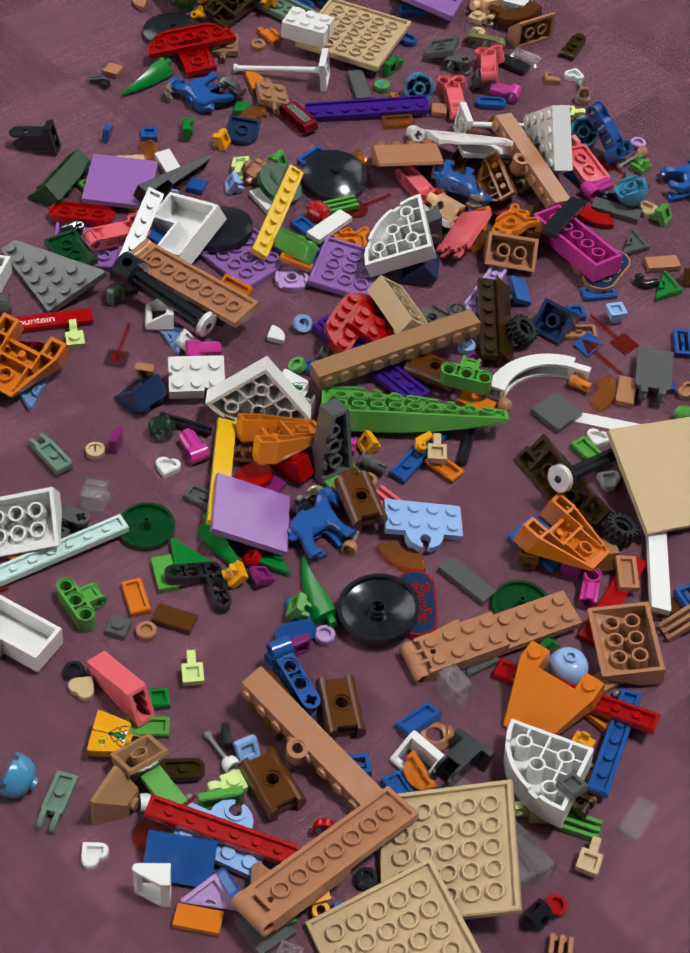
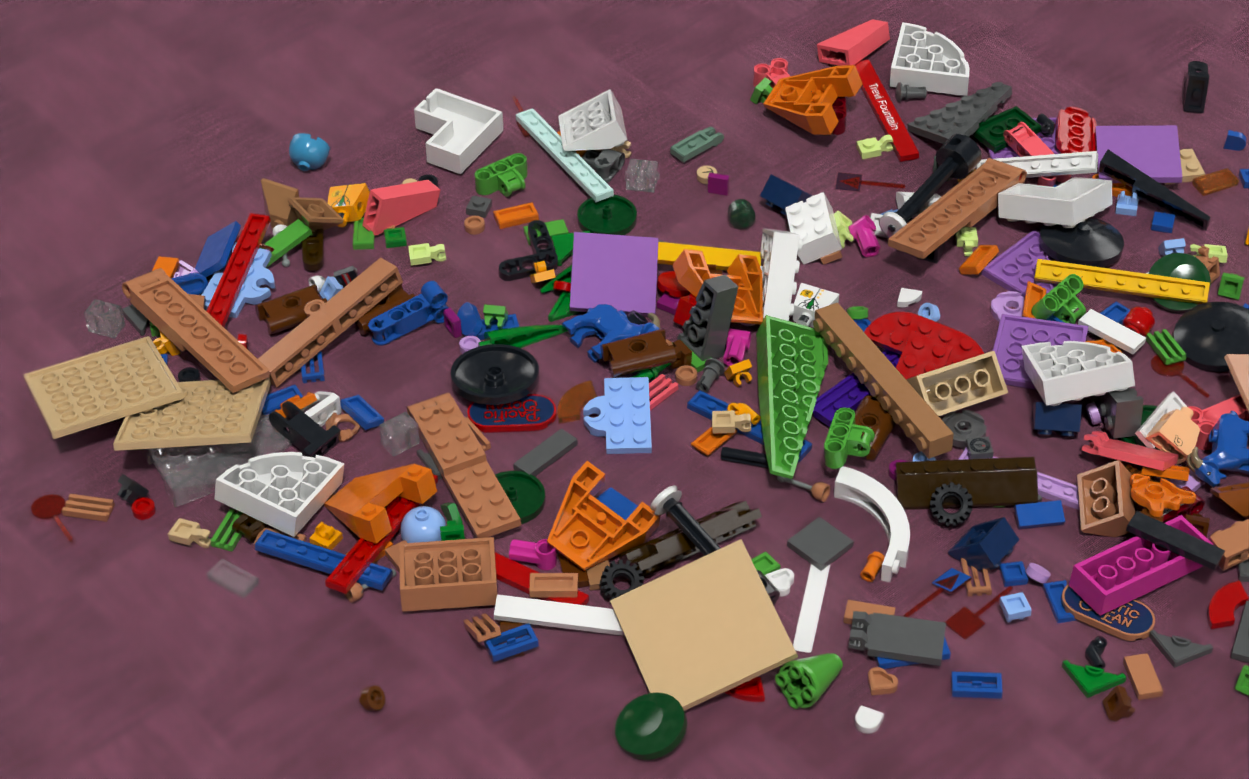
camera: 95 degrees right, 5 degrees down
medium blue tile [19,376,49,412] -> none
dark green wedge [27,148,91,206] -> none
sand green hinge [36,770,79,833] -> none
white tile [81,842,109,870] -> none
white tile [132,863,172,907] -> none
nougat tile [135,362,159,379] -> none
reddish brown tile [151,603,198,635] -> none
white tile [154,149,180,173] -> none
white tile [156,457,181,479] -> none
black axle [159,412,213,436] -> none
dark pink piece [179,428,210,465] -> none
bright green tile [198,785,244,810] -> none
yellowish green plate [207,769,248,793] -> none
magenta tile [248,566,275,586] -> none
reddish brown piece [315,674,367,741] -> none
nougat hinge [341,526,364,557] -> none
orange tile [456,390,497,409] -> none
dark grey tile [556,771,589,801] -> none
clear orange tile [589,374,617,413] -> none
none -> green tile [440,520,465,541]
none -> lavender tile [1026,563,1051,583]

